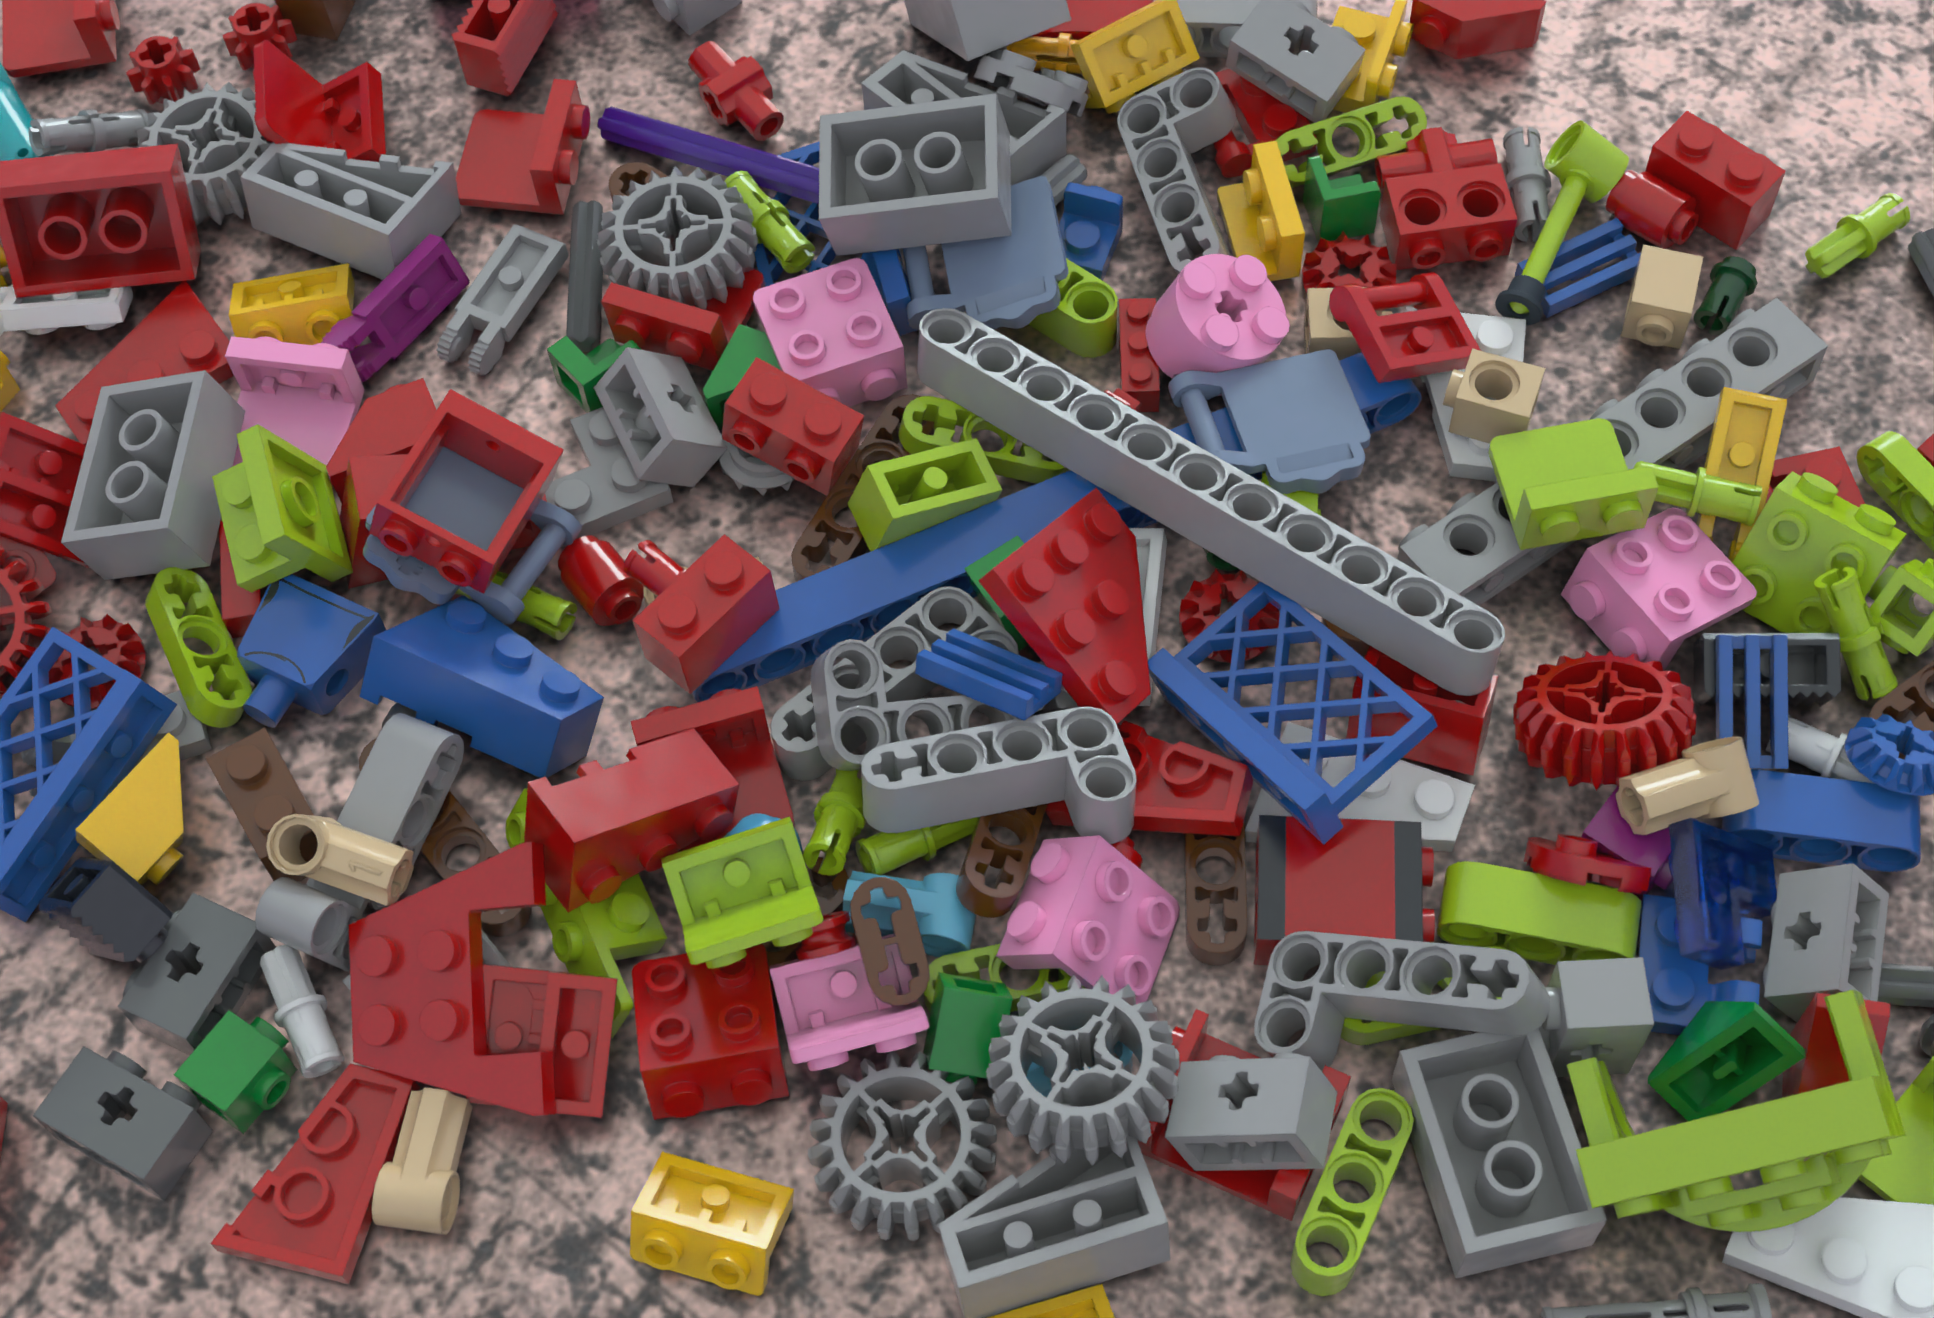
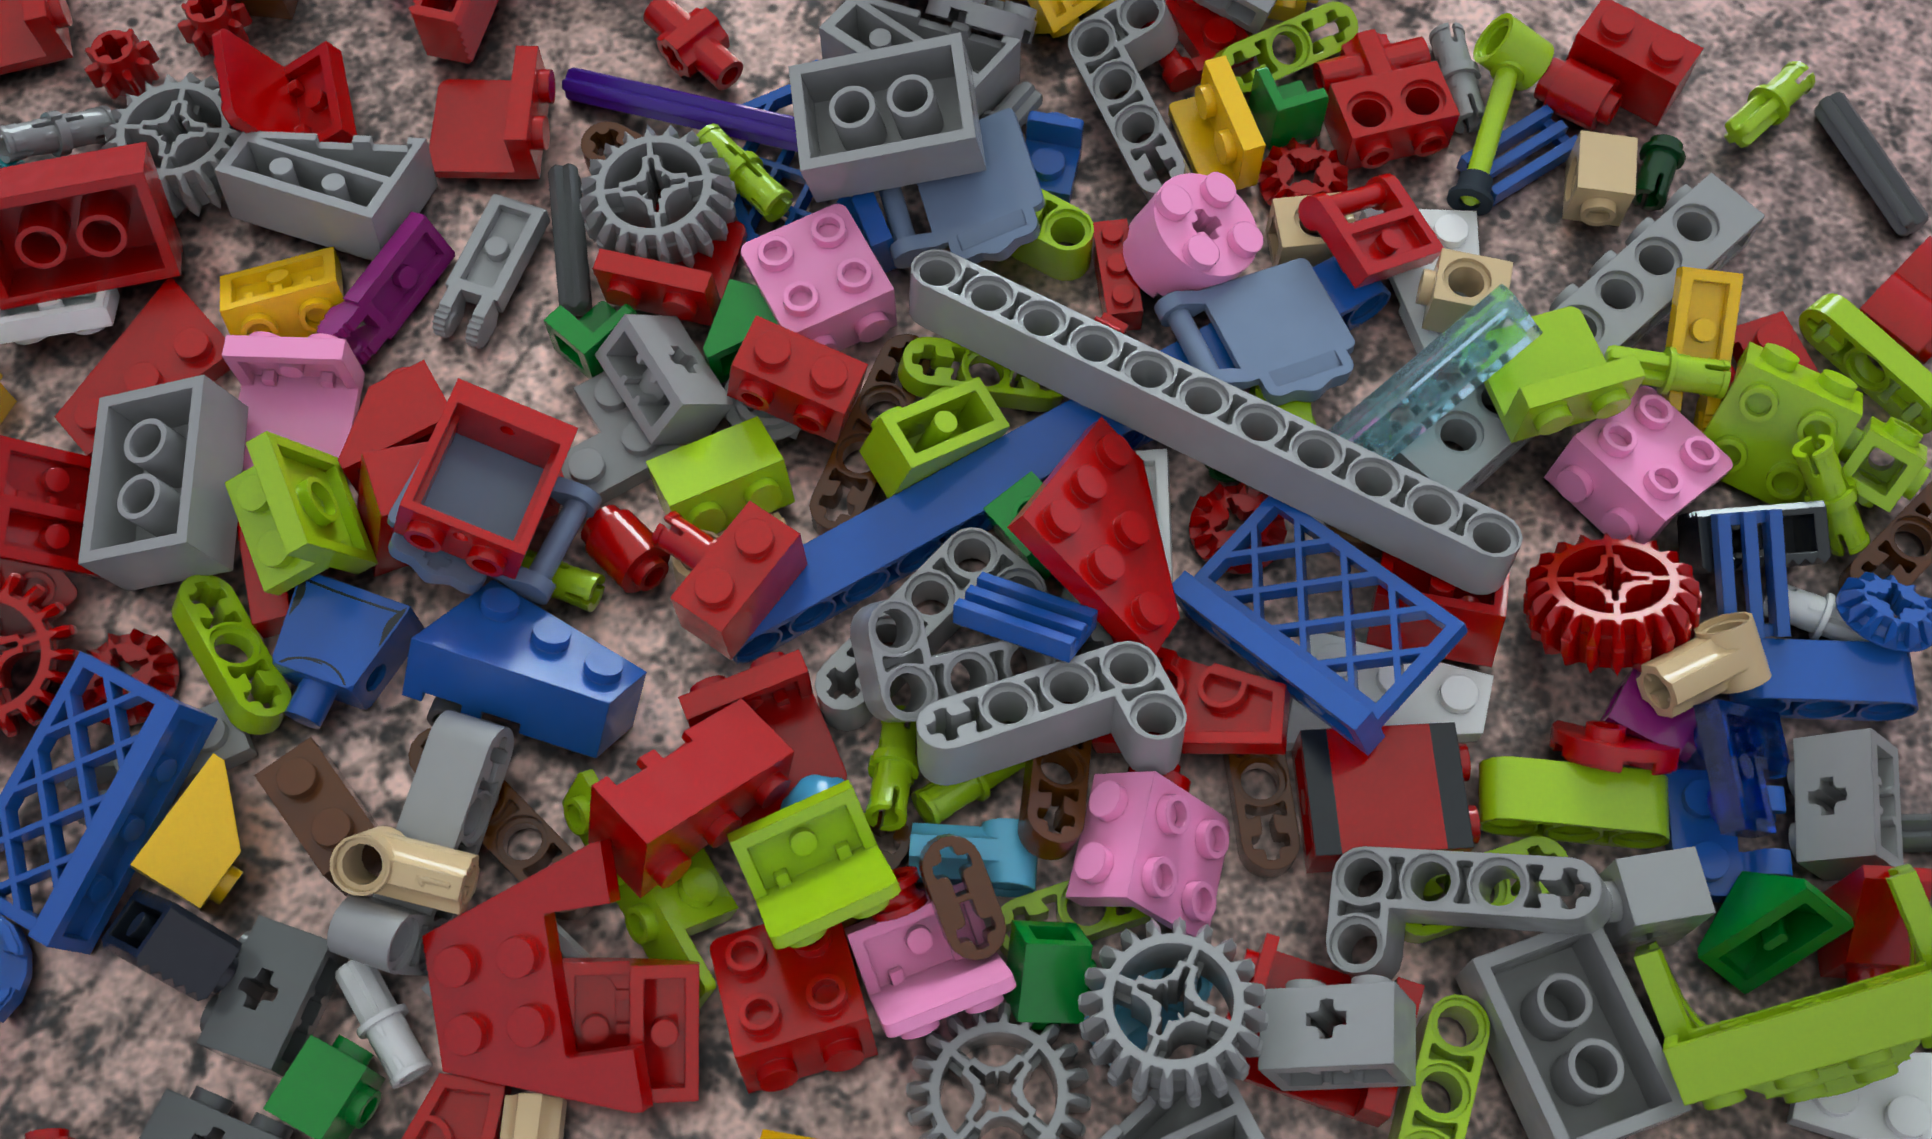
camera: 10 degrees left, 5 degrees up
none -> lime brick [645,416,795,534]
none -> clear light blue fence [1328,283,1543,460]

